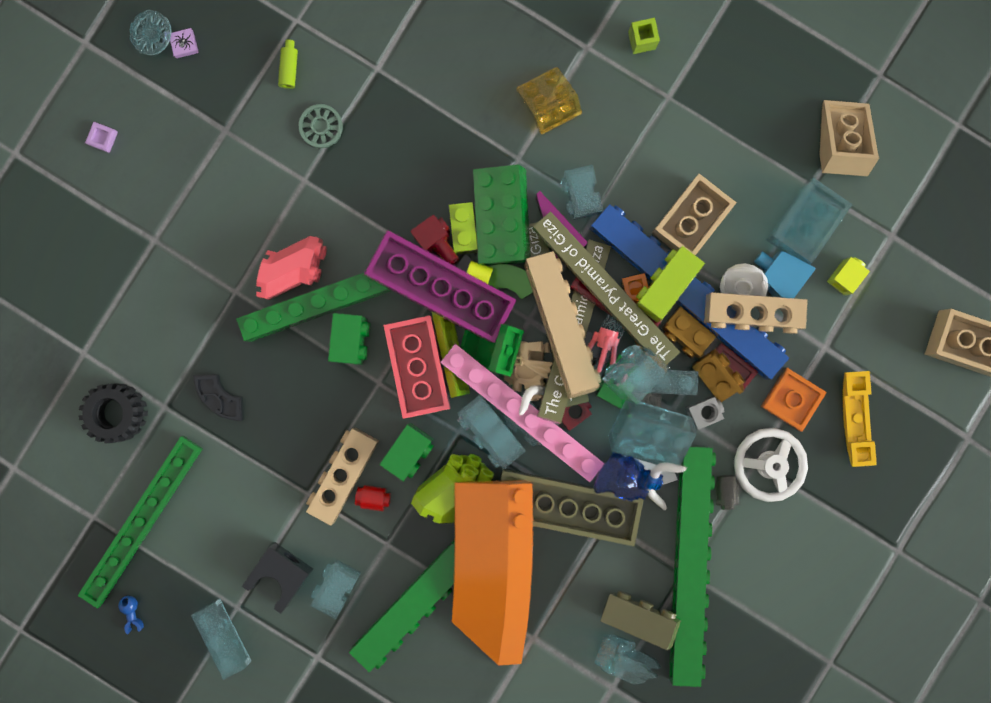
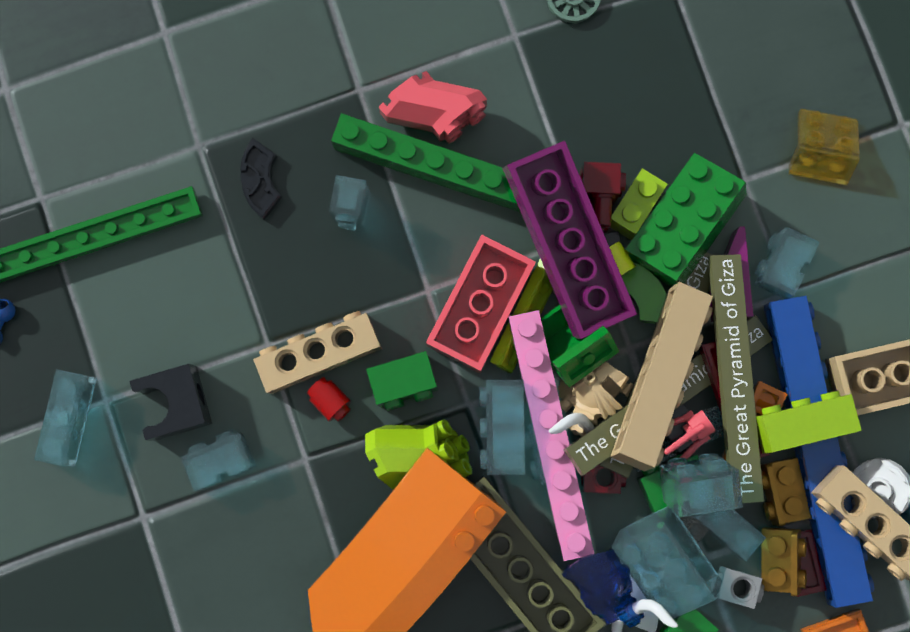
camera: 45 degrees right, 5 degrees down
black tyre [79,384,148,443] -> none
green brick [328,313,371,365] -> none
green brick [349,539,455,672] -> none
none -> clear light blue brick [329,175,370,230]

